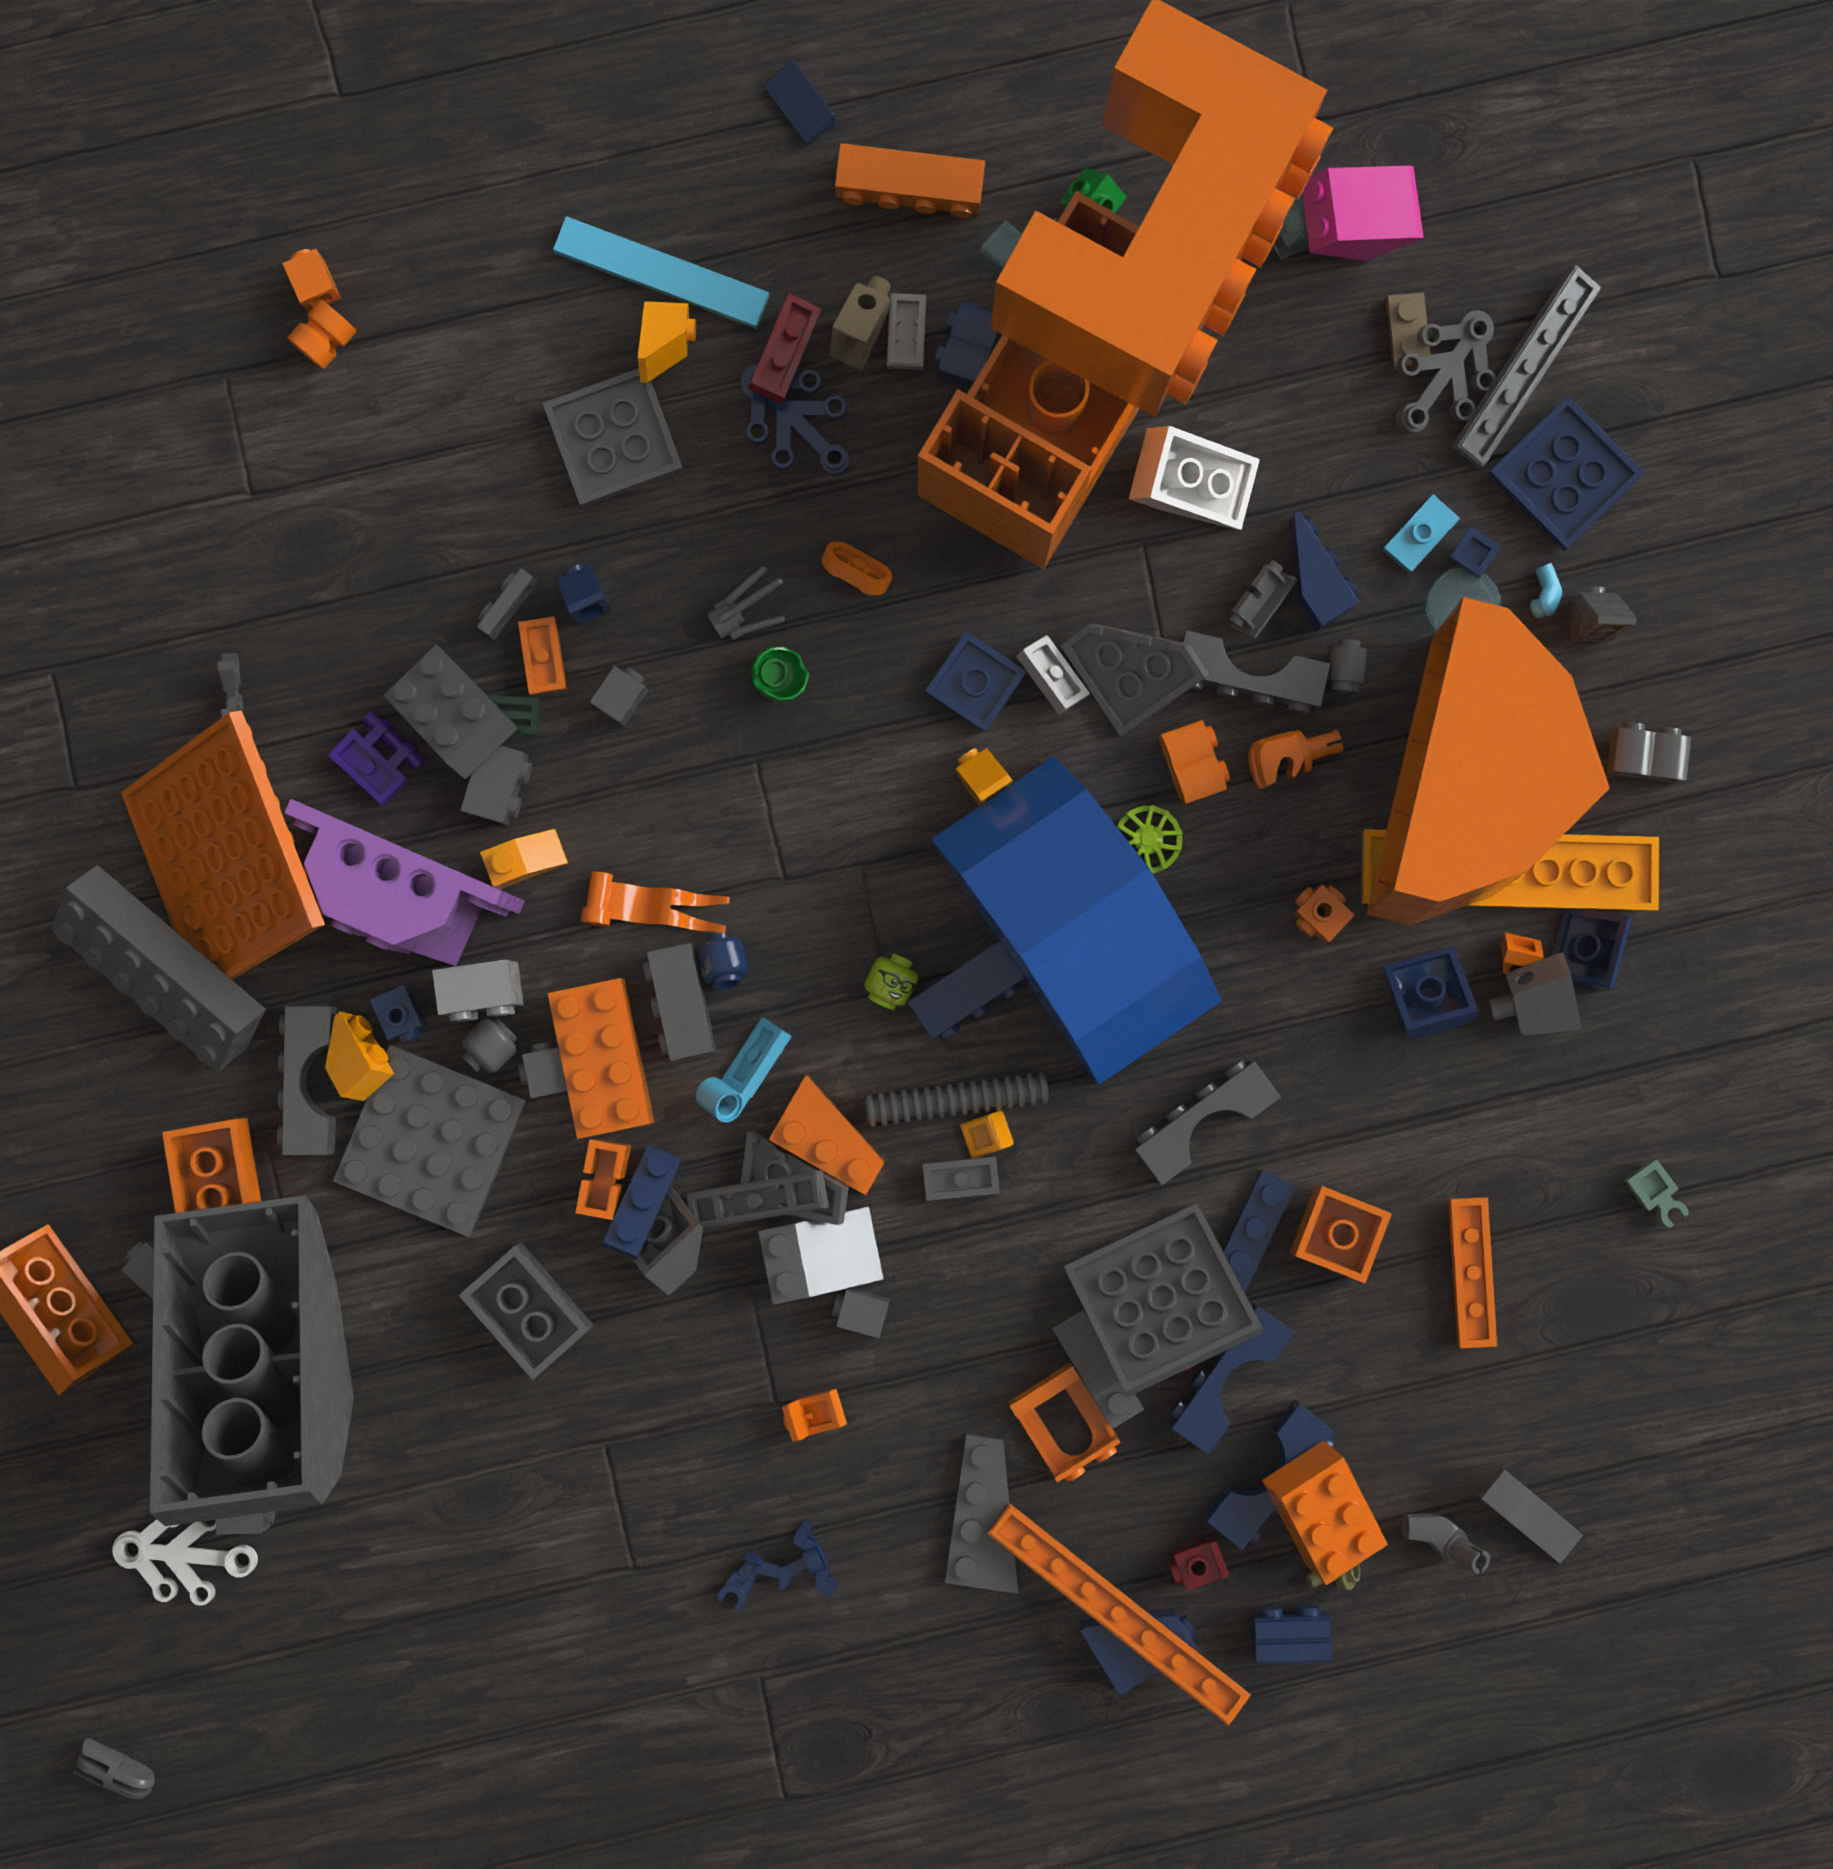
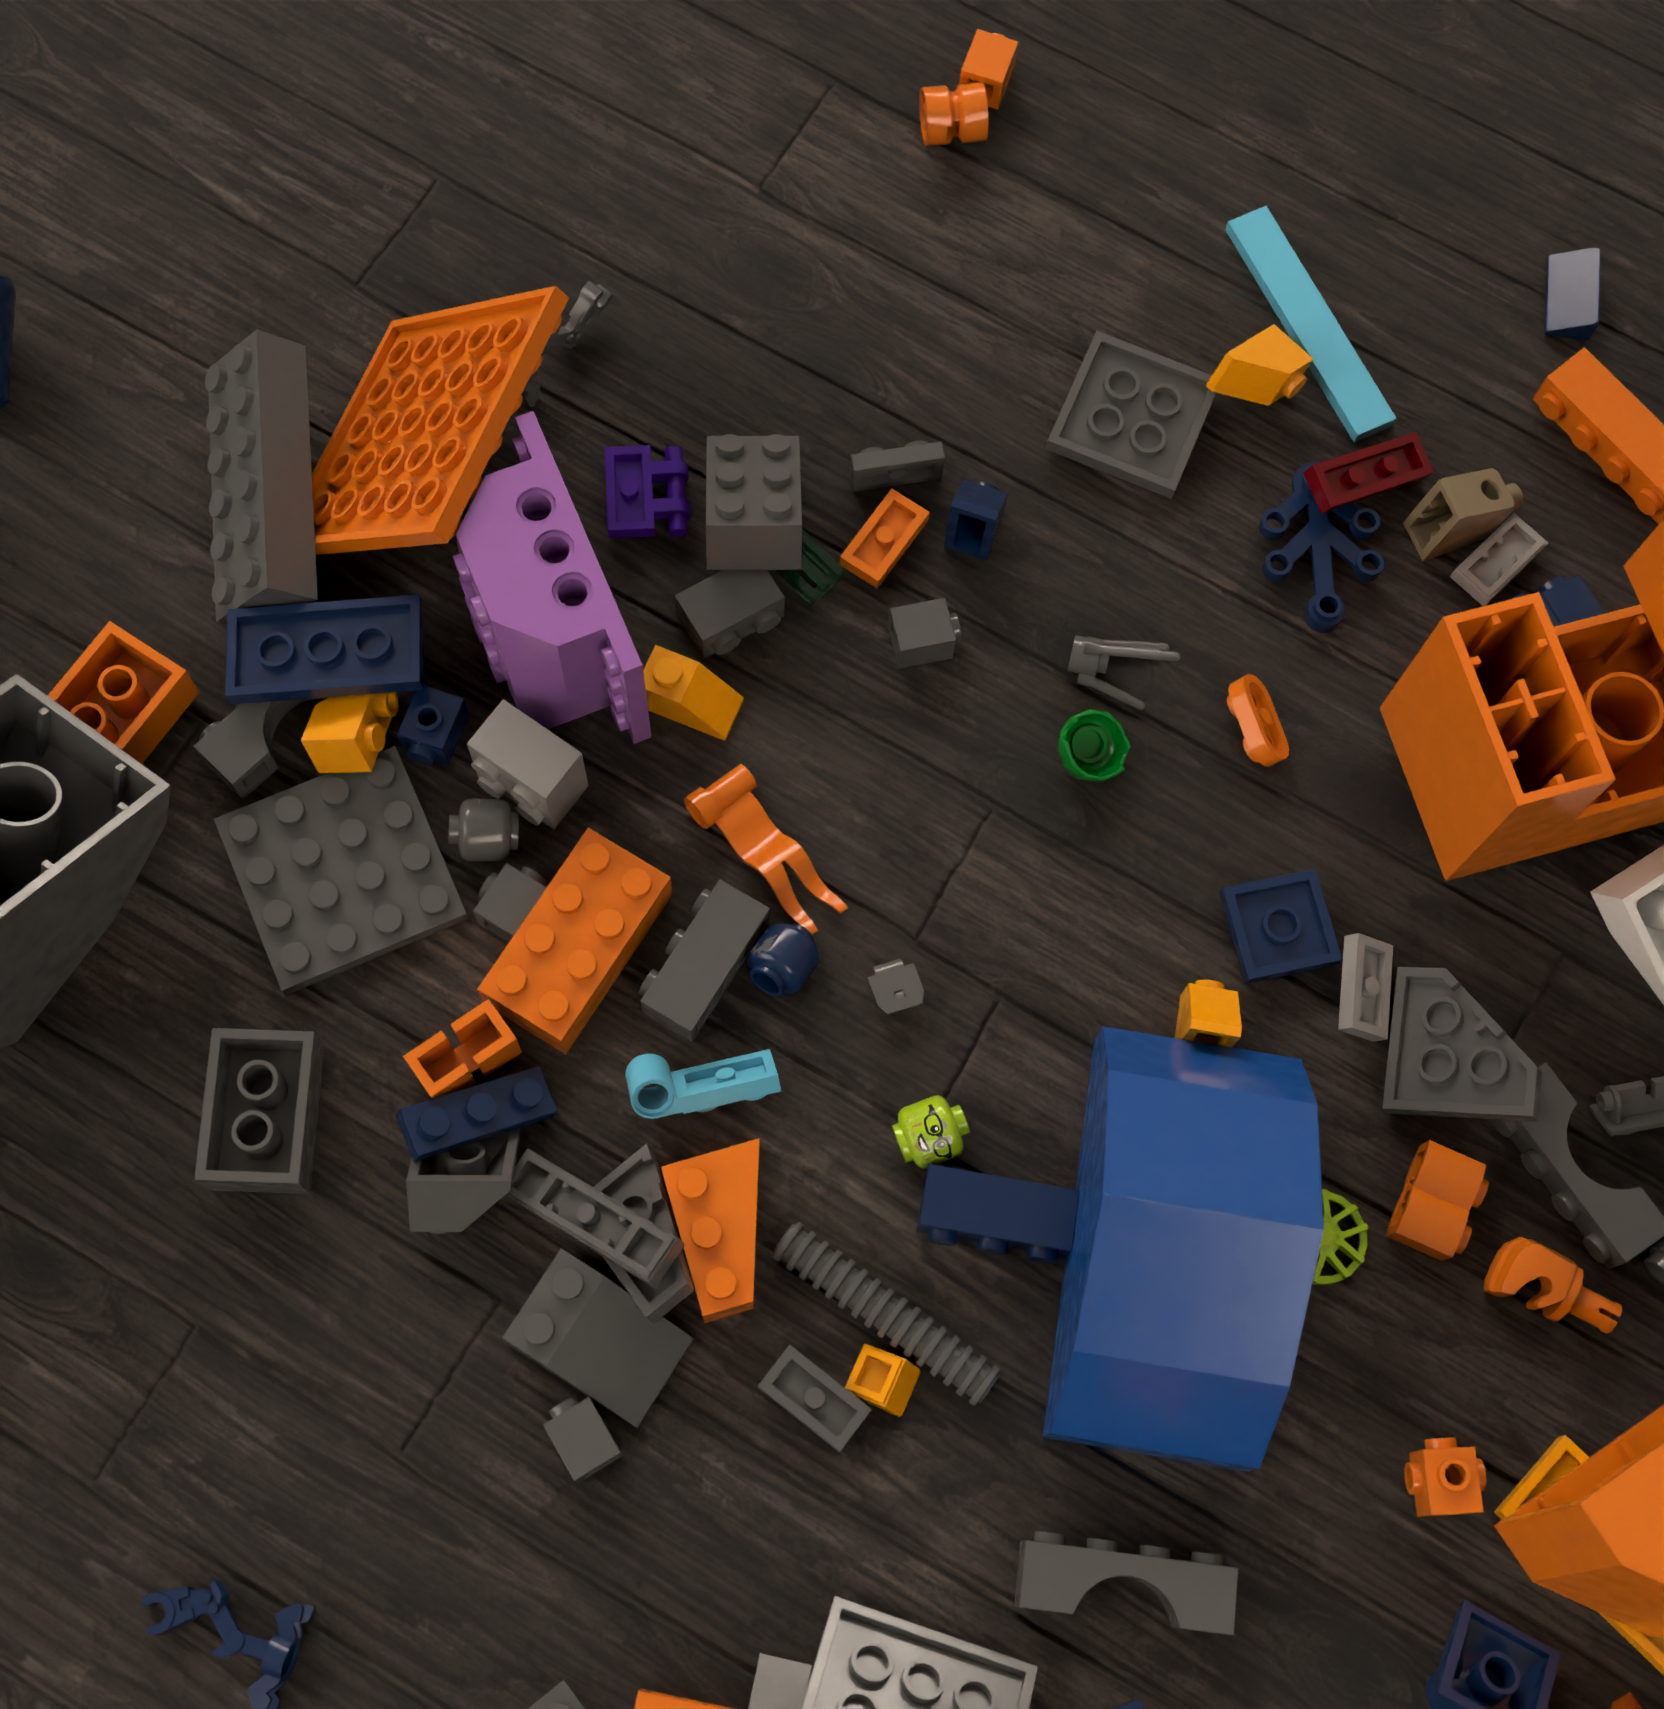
camera: 35 degrees right, 15 degrees down
orange bracket [782,1388,847,1442] -> none
none -> dark blue plate [225,594,424,705]
none -> dark grey piece [867,958,924,1015]

